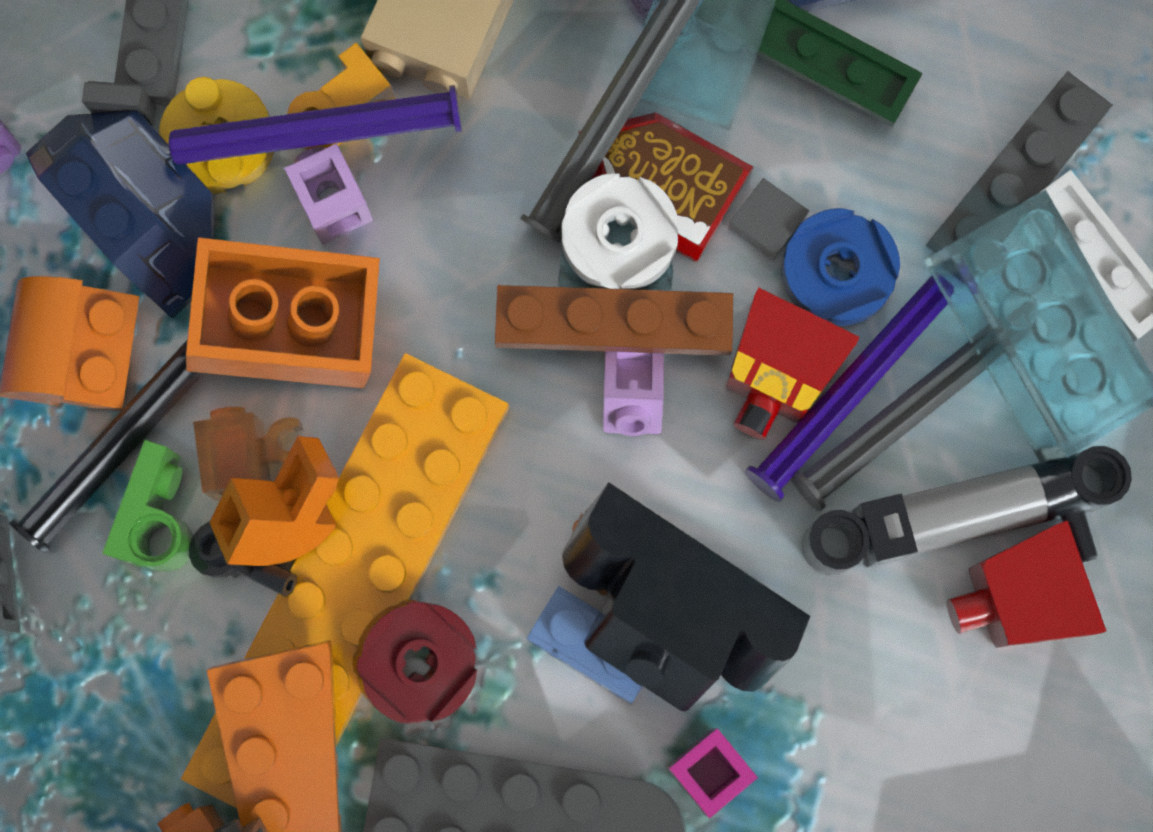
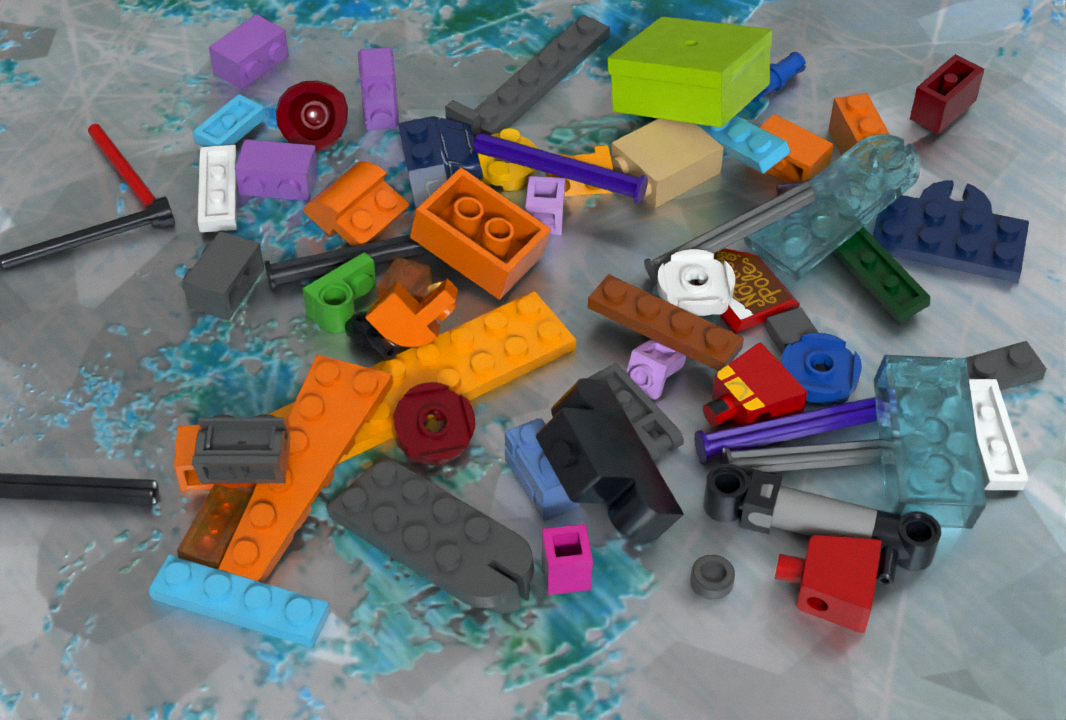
camera: 30 degrees right, 30 degrees down
none -> dark grey plate [586,363,684,462]
none -> dark grey tile [690,555,735,600]

